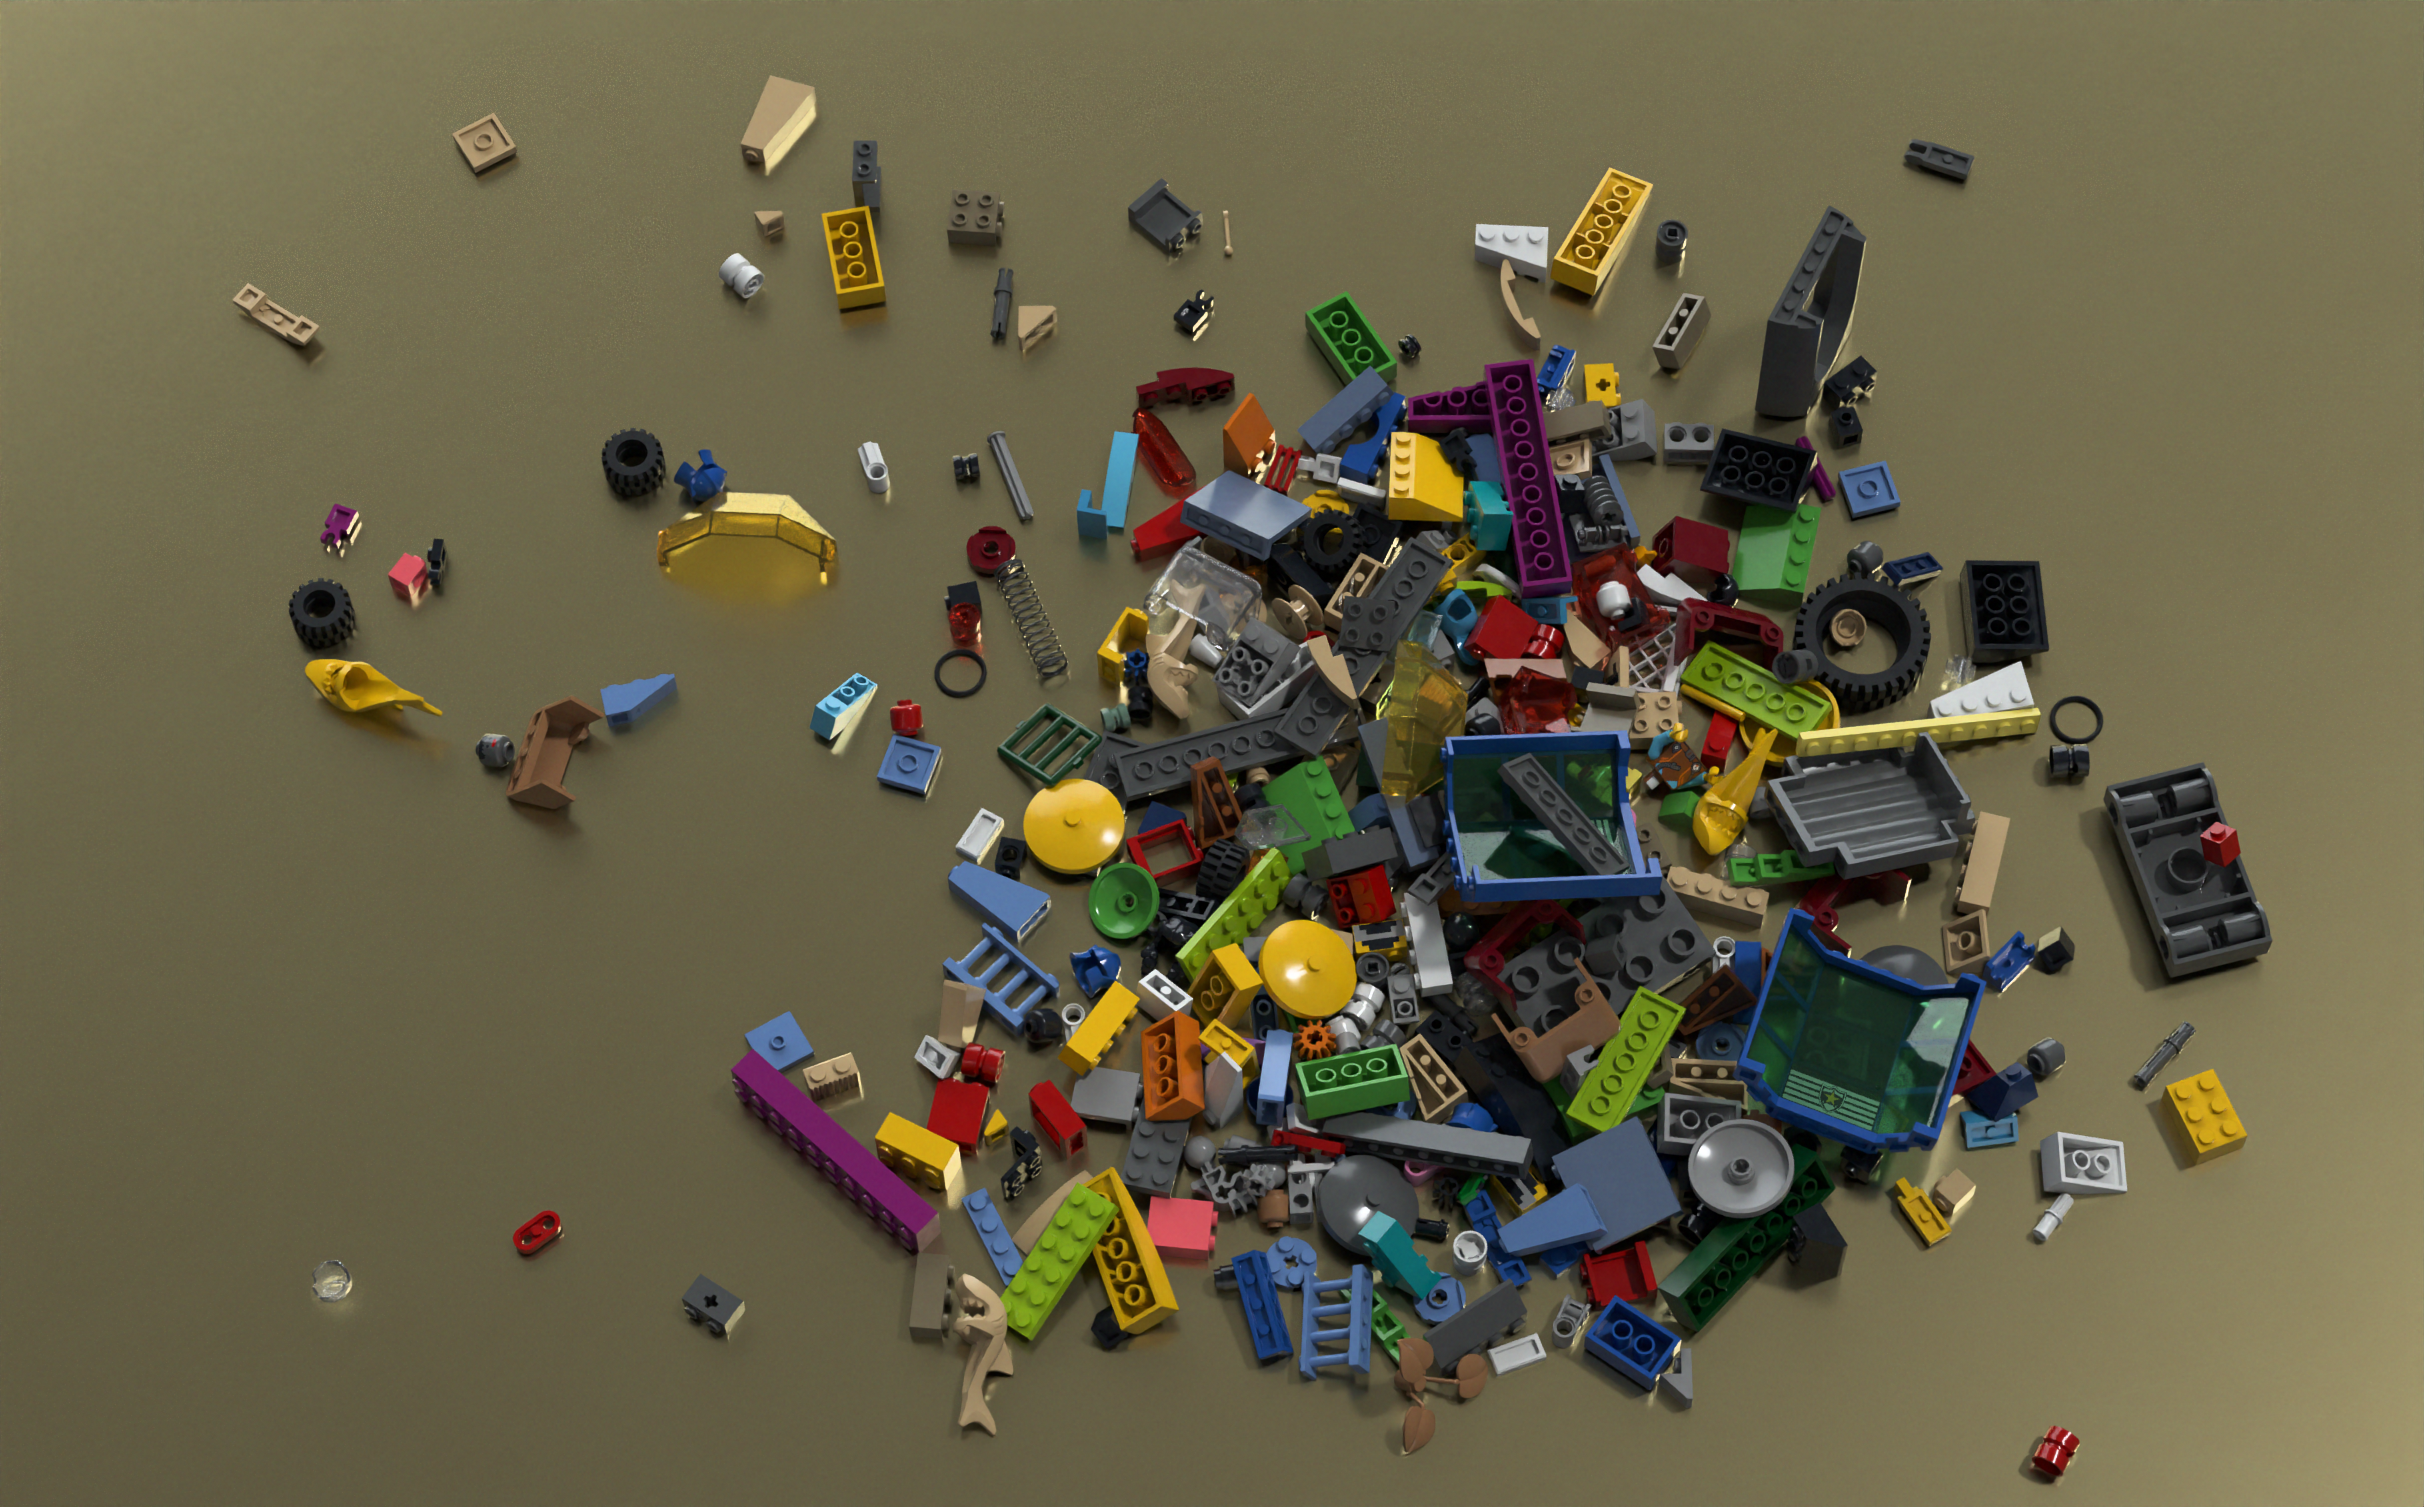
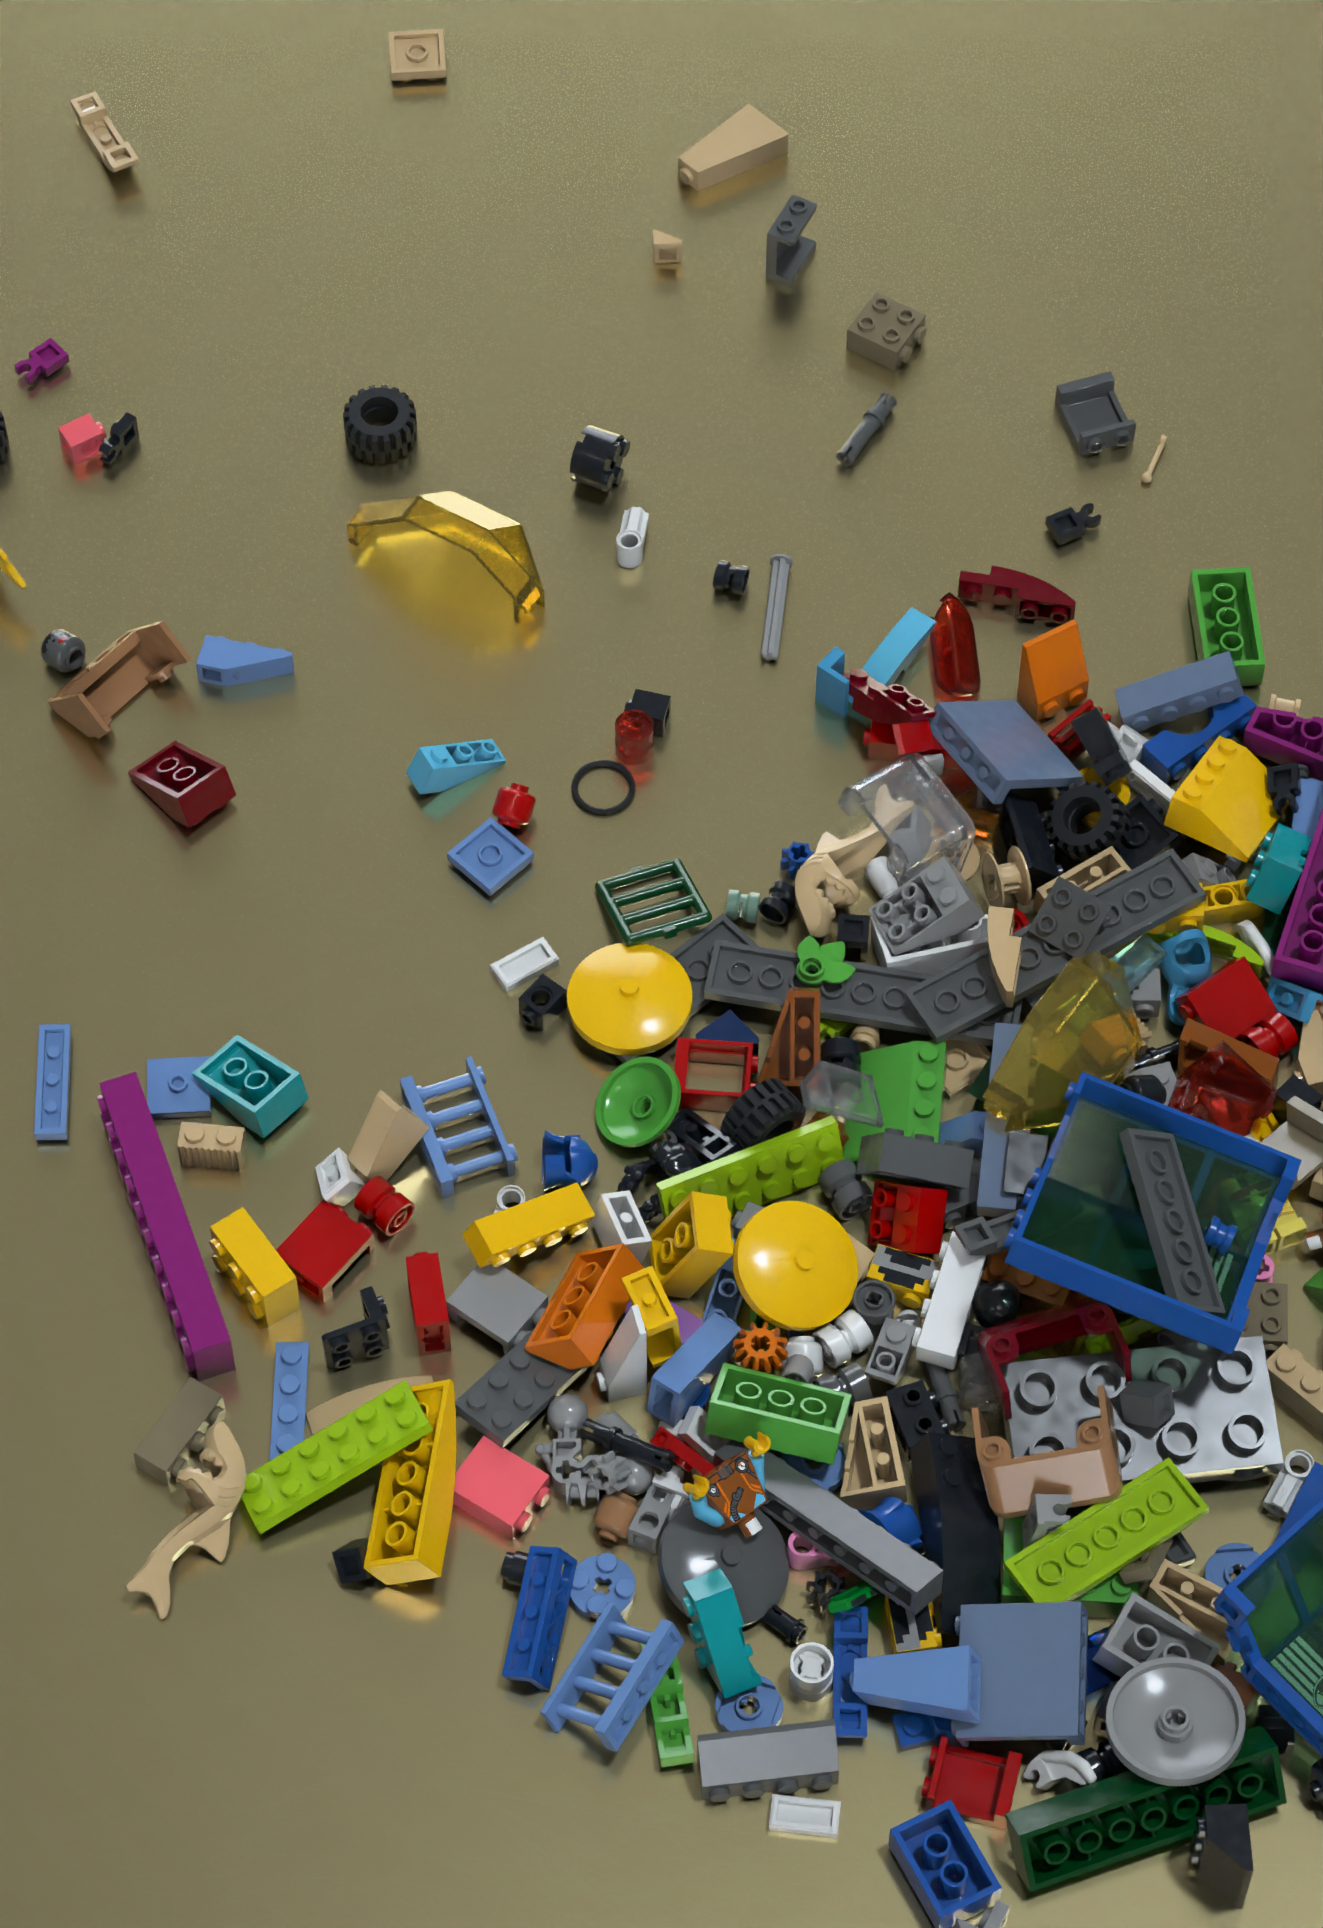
camera: 25 degrees right, 5 degrees down
blue helmet [674,449,727,503] -> none
white wheel [719,253,764,298] -> none
yellow brick [821,206,886,309] -> none
medium blue slope [948,861,1051,942] -> none
dark red plate [966,526,1016,574] -> none
yellow slope [984,1109,1009,1146] -> none
dark grey piece [994,559,1069,677] -> none
tan slope [1018,306,1057,351] -> none
black head [1023,1008,1063,1043] -> none
yellow panel [1097,607,1149,686] -> none
tan hair [1199,535,1237,570] -> none
medium nougat plant [1394,1338,1488,1452] -> none
black bush [1398,334,1421,359] -> none
light grey piece [1551,1294,1592,1348] -> none
reddish brown wedge [1677,962,1758,1036] -> none
none -> medium blue plate [34,1024,72,1140]
none -> dark red slope [128,741,236,827]
none -> teal slope [192,1035,309,1138]
none -> black brick [570,425,630,491]
none -> torso [683,1432,771,1538]
none -> bright green plate [796,936,855,986]
none -> black panel [837,914,870,960]
none -> dark red slope [841,669,936,724]
none -> red slope [892,719,935,758]
none -> white piece [1023,1750,1097,1790]
none -> black arch [1071,707,1133,786]
none -> blue wheel [1203,1215,1238,1256]
none -> tan bush [1269,694,1301,717]

